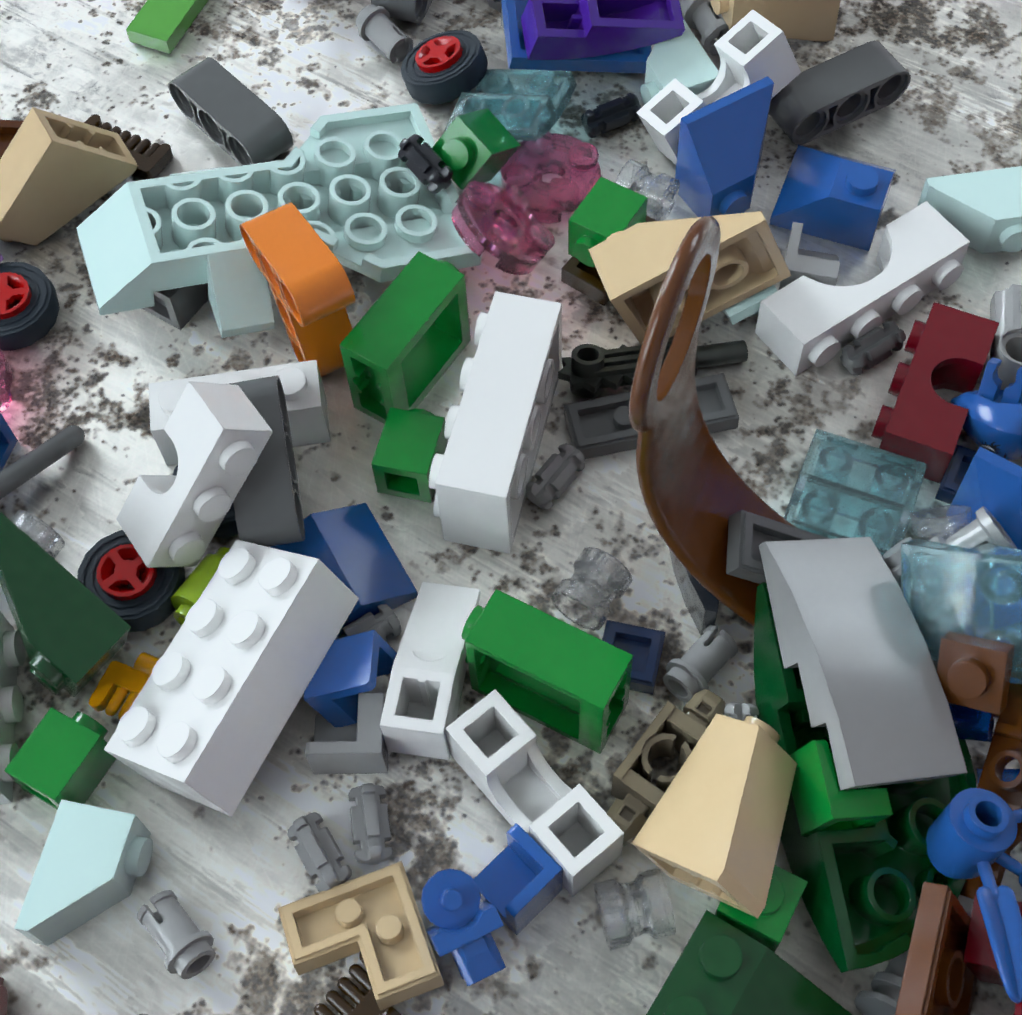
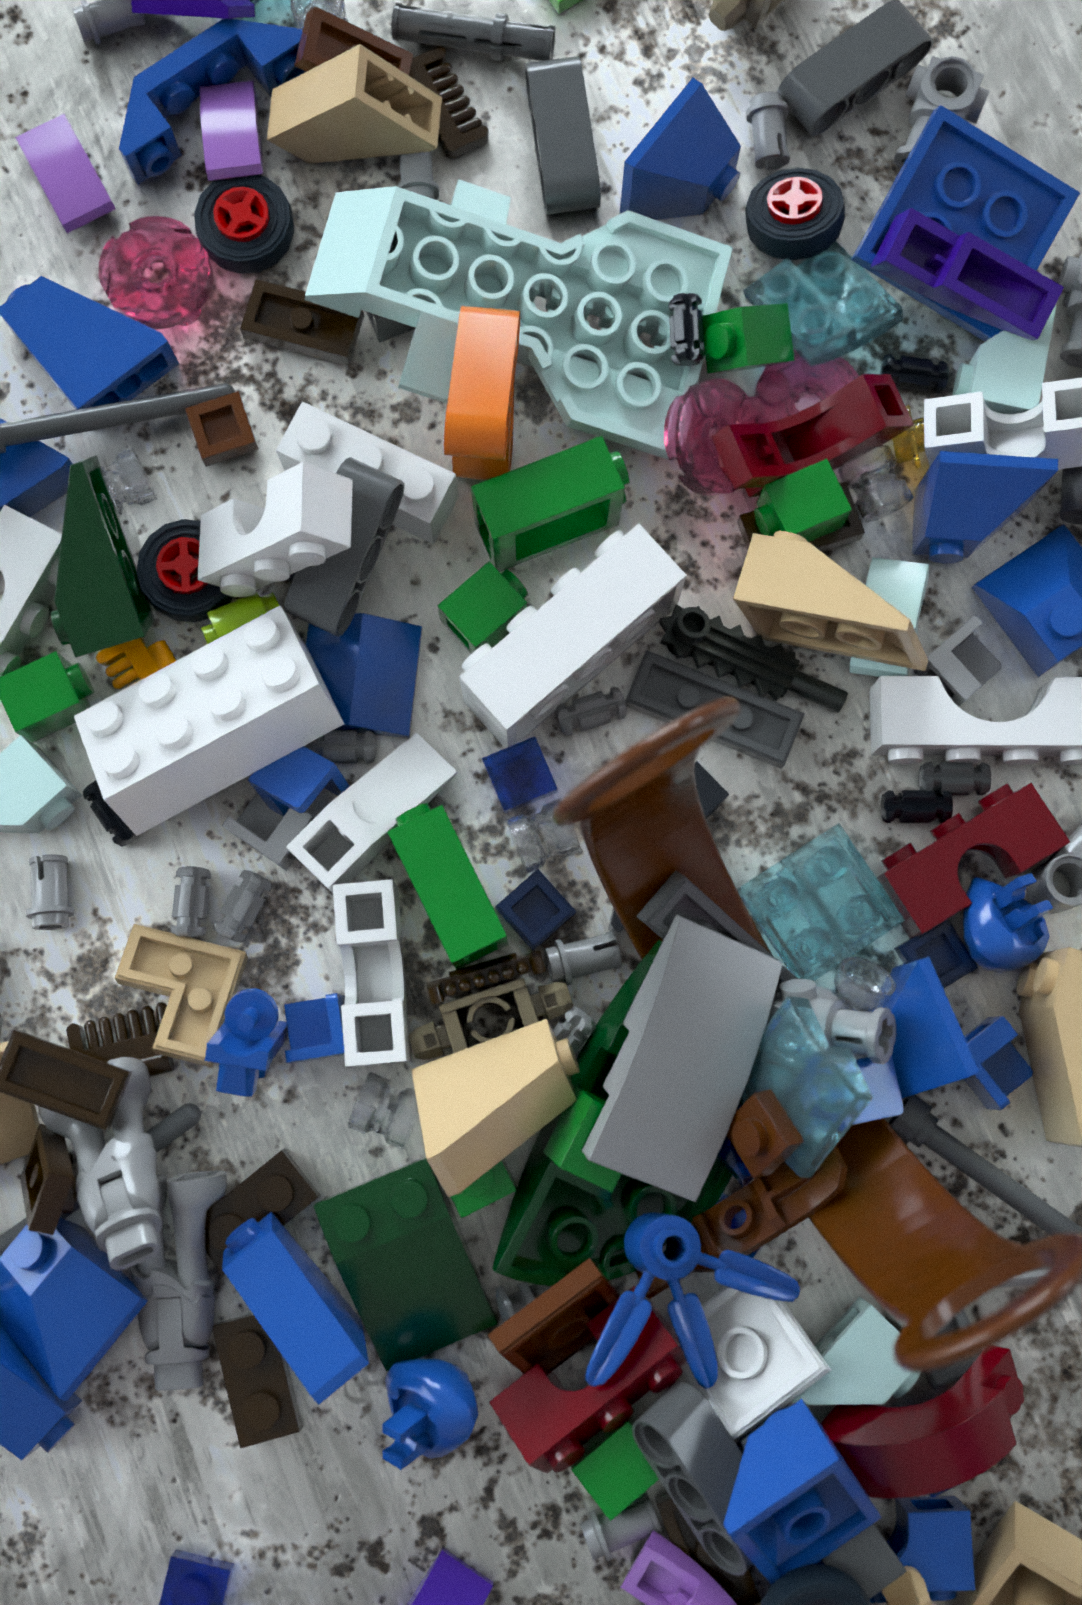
camera: 30 degrees right, 20 degrees up
none -> black piece [83,780,143,847]
none -> reddish brown plate [185,391,259,467]
none -> dark brown plate [240,279,364,366]
none -> dark grey pin [391,3,556,61]
none -> dark brown piece [427,950,546,1005]
none -> clear blue plate [482,736,558,814]
none -> blue slope [619,77,741,220]
none -> dark red arch [711,374,914,498]
none -> black piece [880,790,953,823]
none -> clear yellow plate [892,405,925,469]

